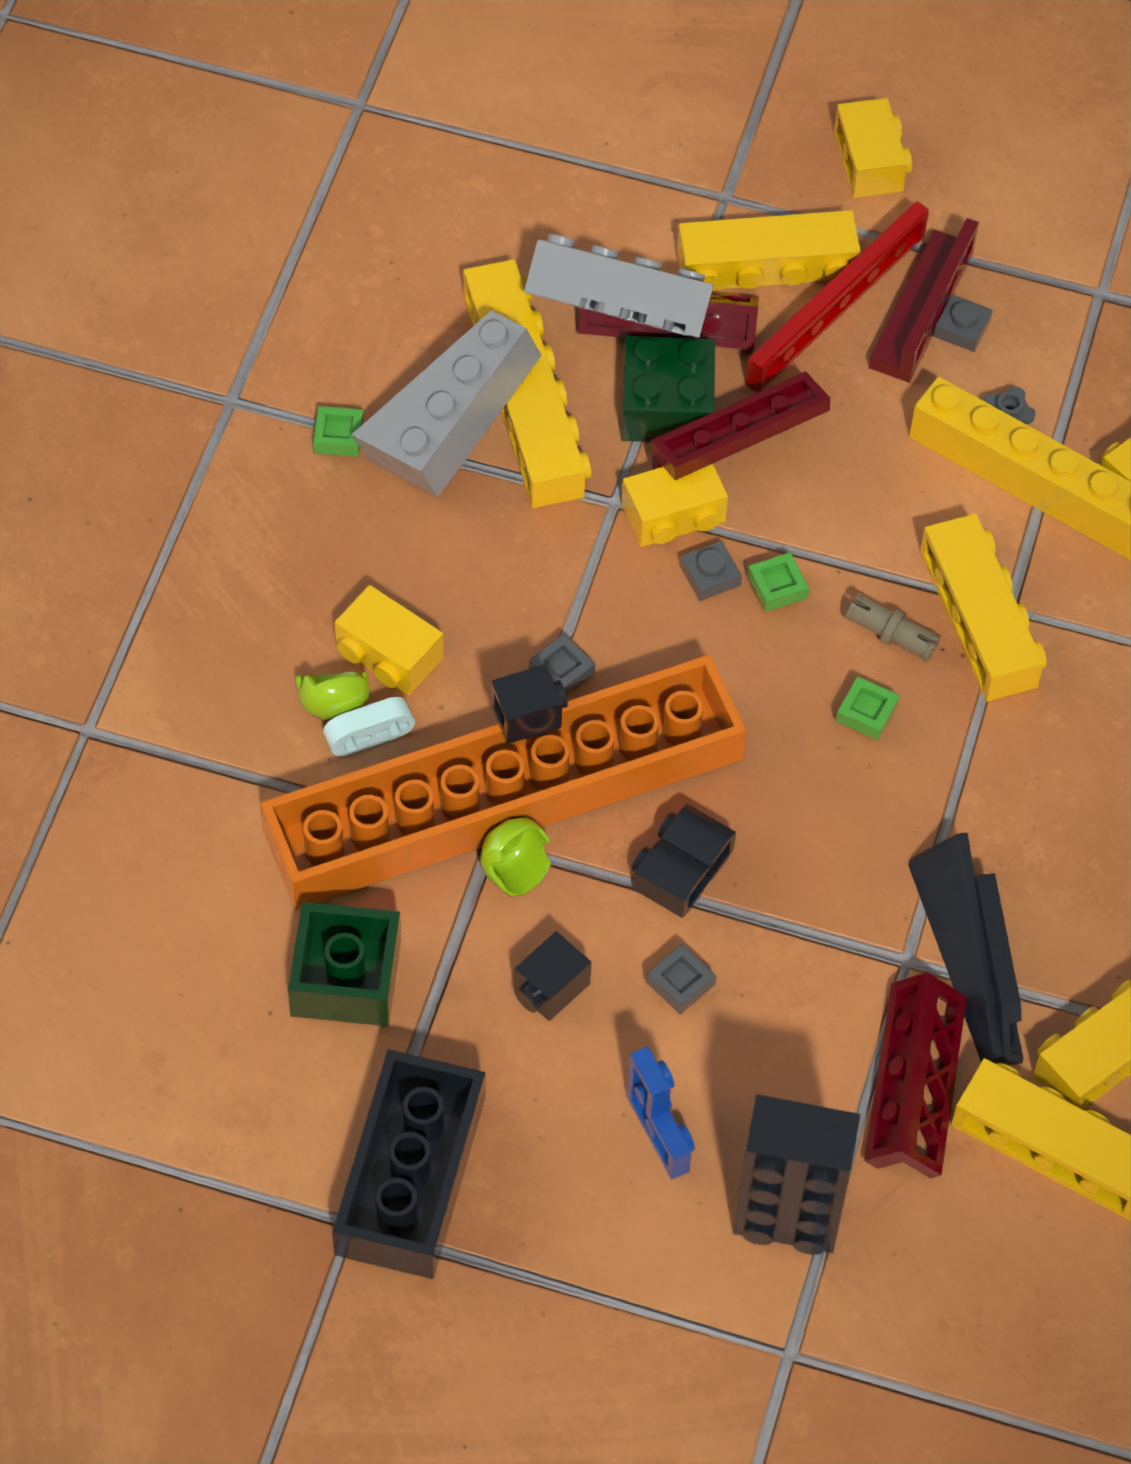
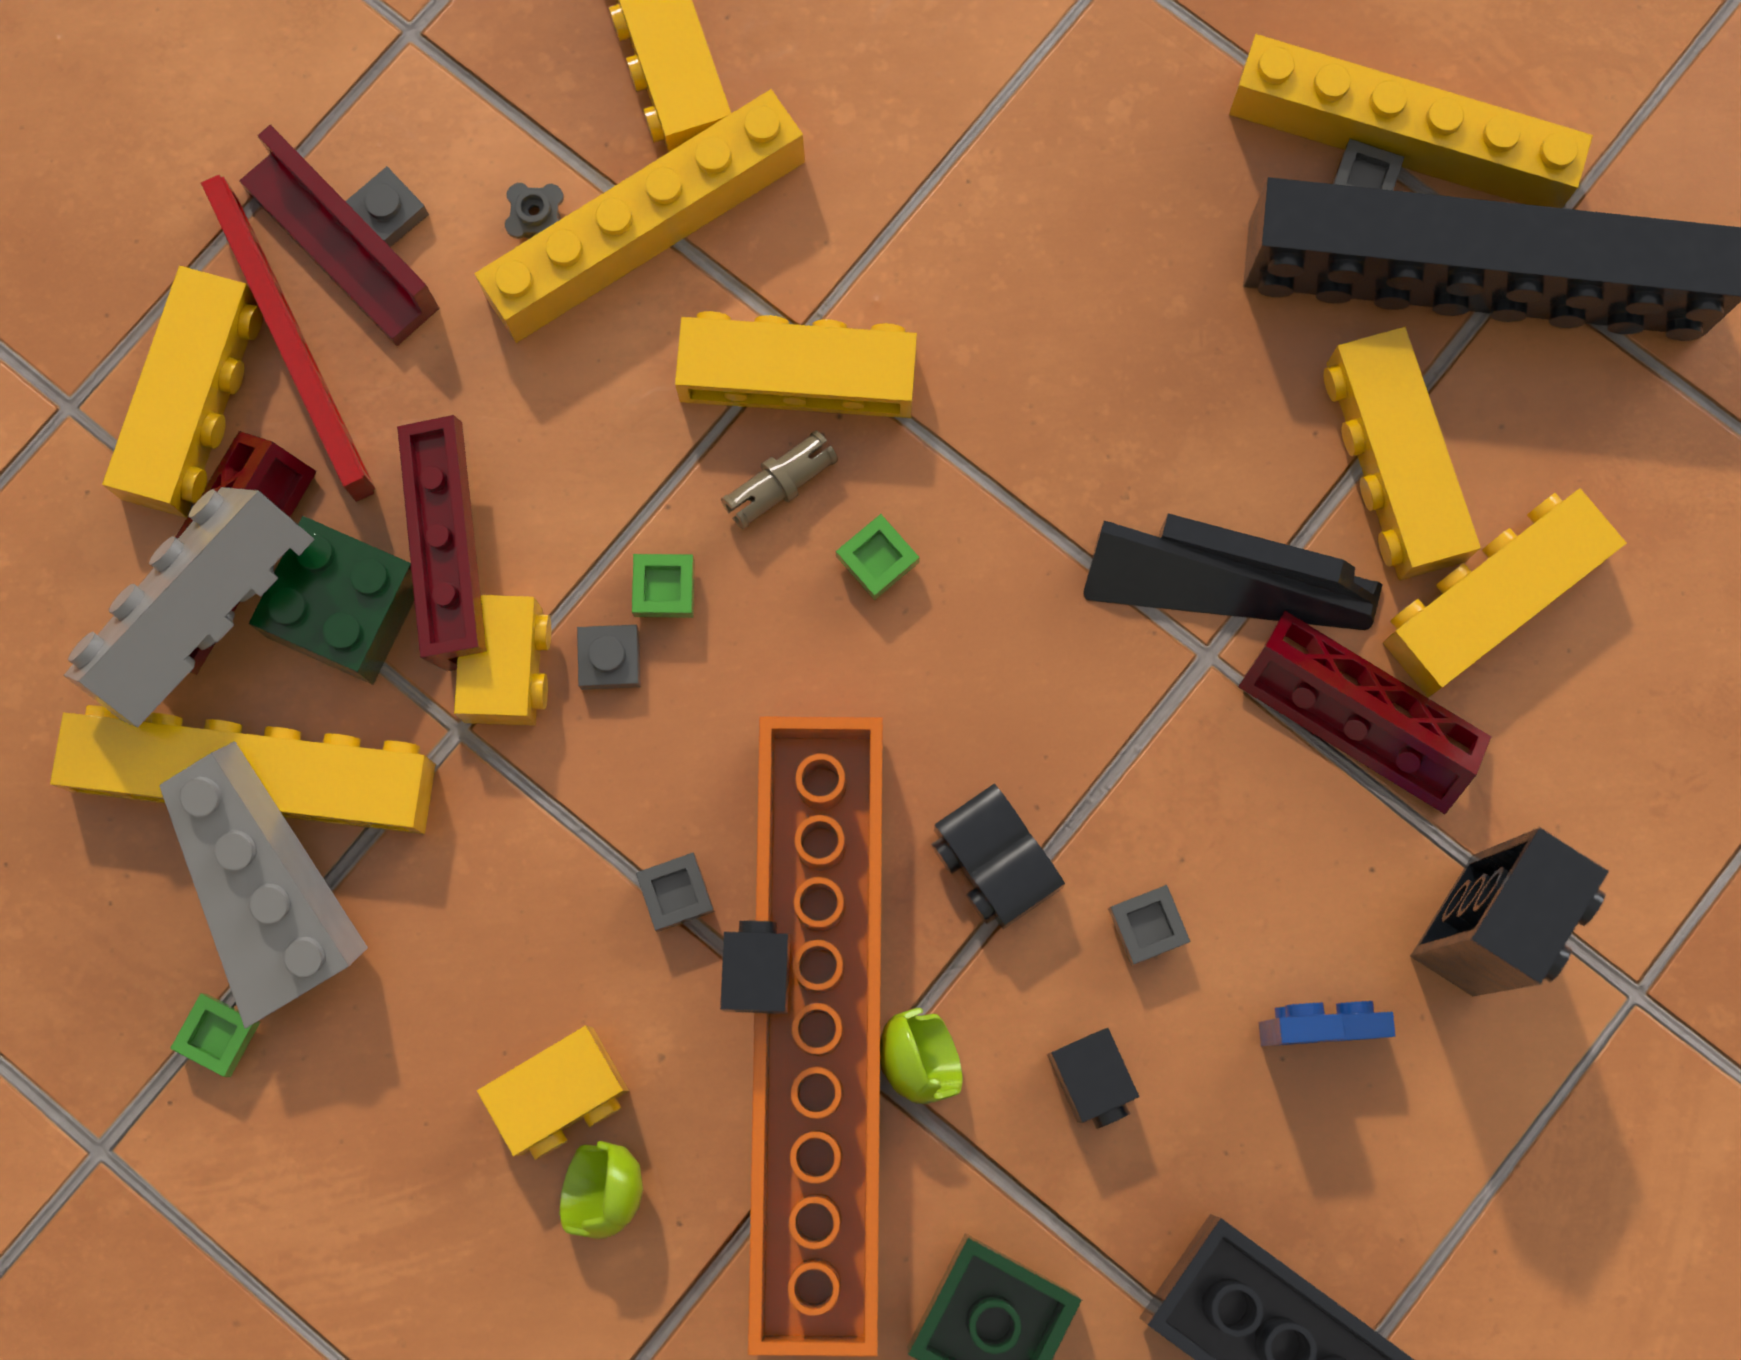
camera: 65 degrees left, 20 degrees up
light aqua beam [323,697,416,756] -> none
yellow brick [834,98,912,198] -> none

